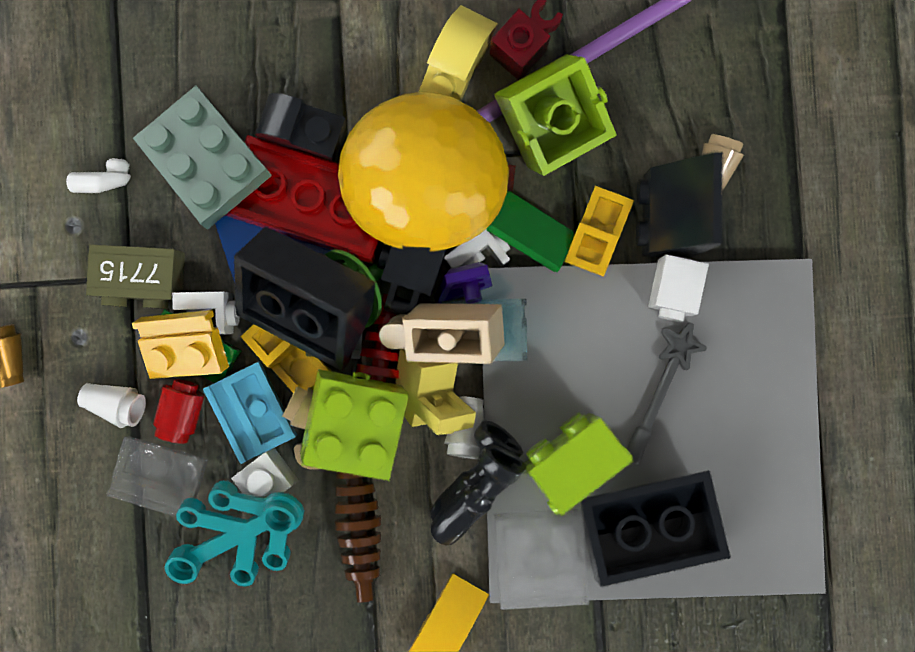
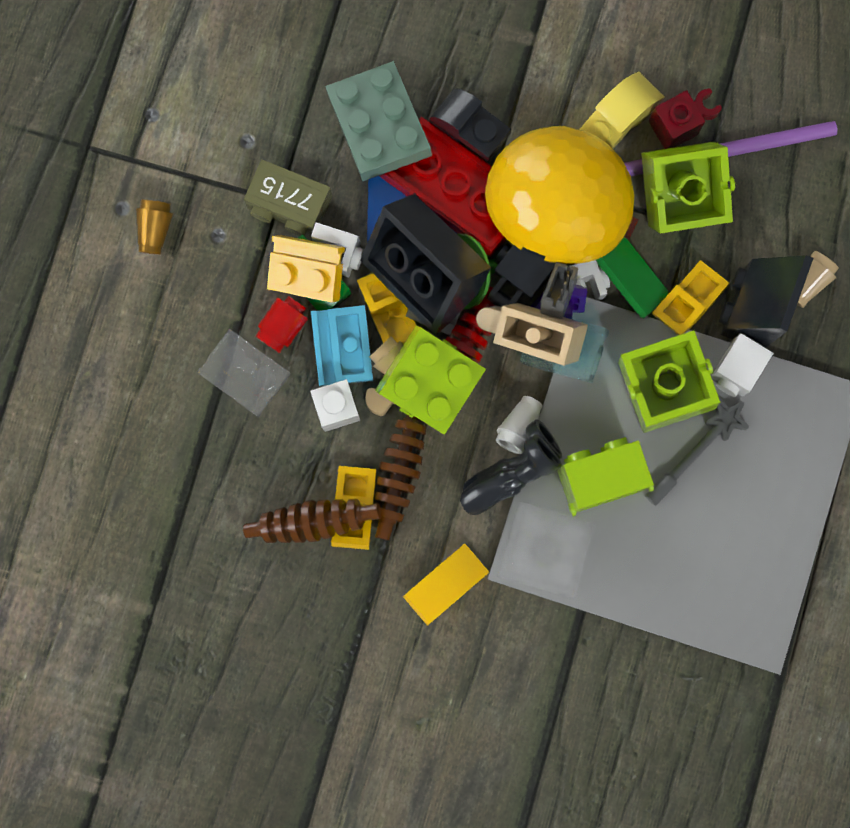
camera: 20 degrees right, 5 degrees down
white arm [66,158,131,193] -> none
white cone [77,383,146,428] -> none
teal plant [164,481,304,587] -> none
light yellow brick [396,349,476,435] -> none
black slope [580,470,731,587] -> none
none -> reddish brown piece [243,499,381,543]
none -> yellow slope [331,466,376,550]
none -> dark grey piece [540,262,578,319]
none -> lime brick [618,330,721,433]

